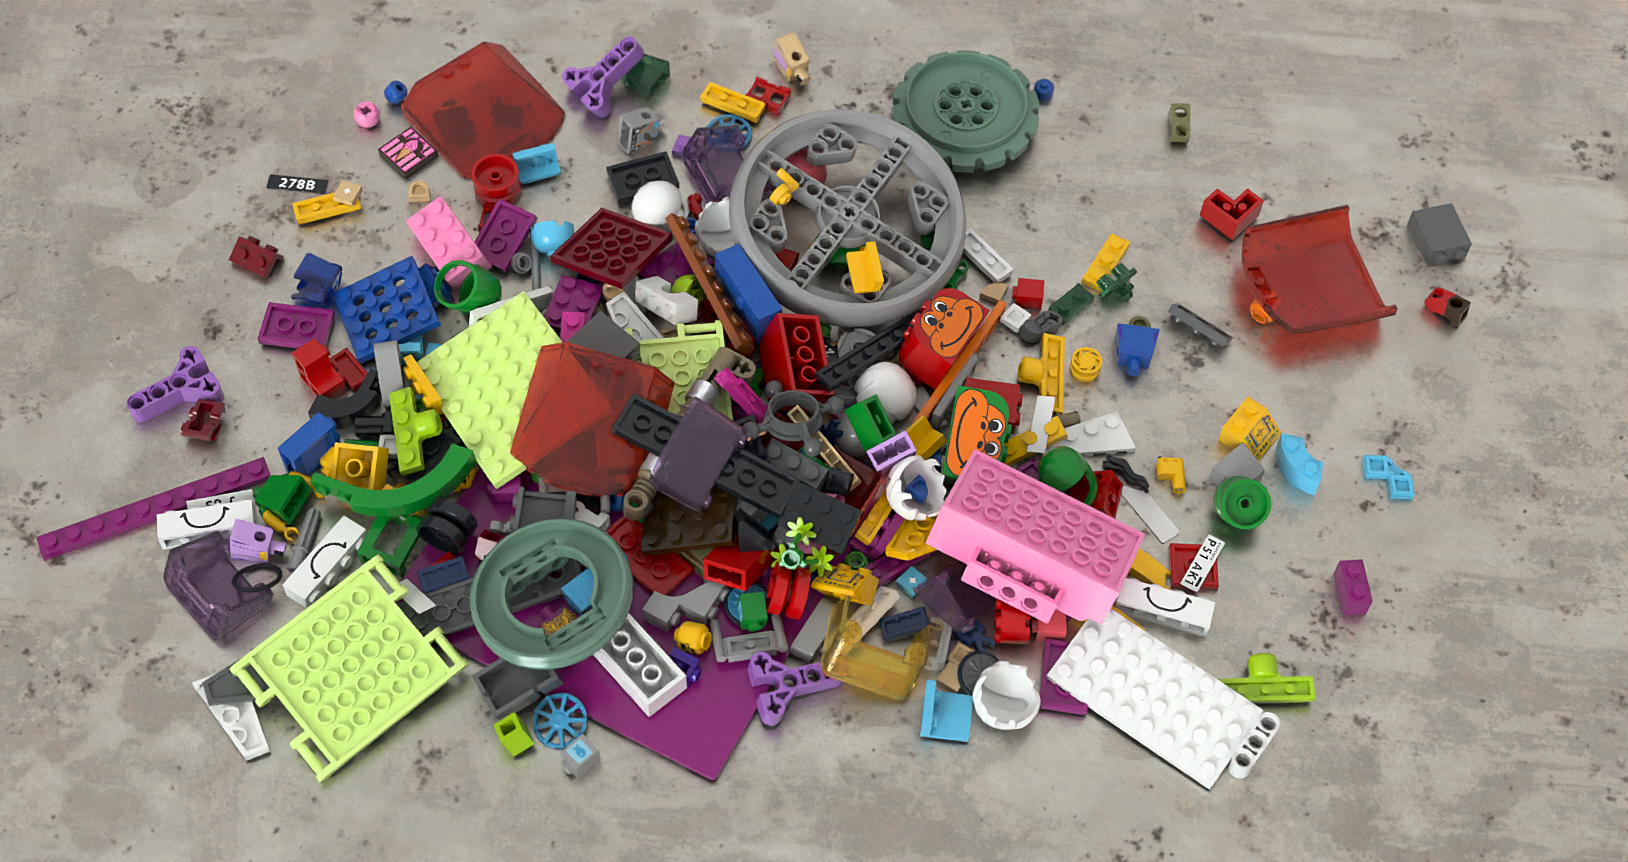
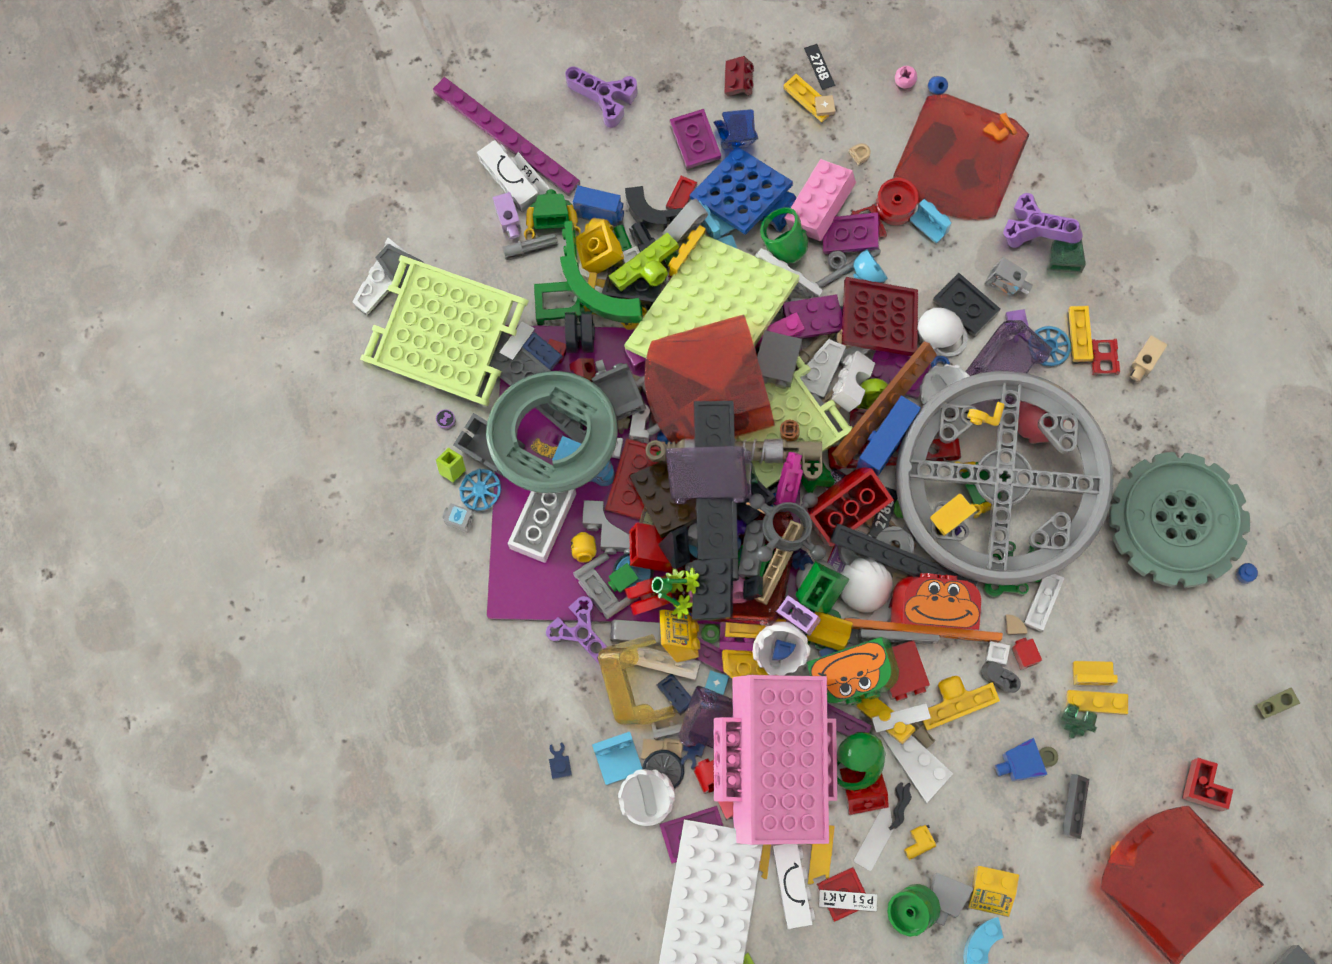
camera: 70 degrees right, 15 degrees up
clear purple windscreen [163,531,274,641] -> none
dark red cylinder [180,398,225,441] -> none
black tyre [232,563,283,593] -> none
white brick [283,516,367,609] -> none
red brick [292,338,347,399] -> none
tile [378,127,438,178] -> none
dark purple bracket [669,647,702,688] -> none
red arm [687,193,703,220] -> none
clear green plate [1048,283,1095,325] -> none
yellow wheel [1069,347,1103,382] -> none
none -> tile [436,409,456,429]
none -> dark blue plate [549,742,572,780]
none -> dark orange wheel [780,419,800,441]
none -> orange piece [983,112,1017,141]
none -> yellow panel [1073,661,1118,686]

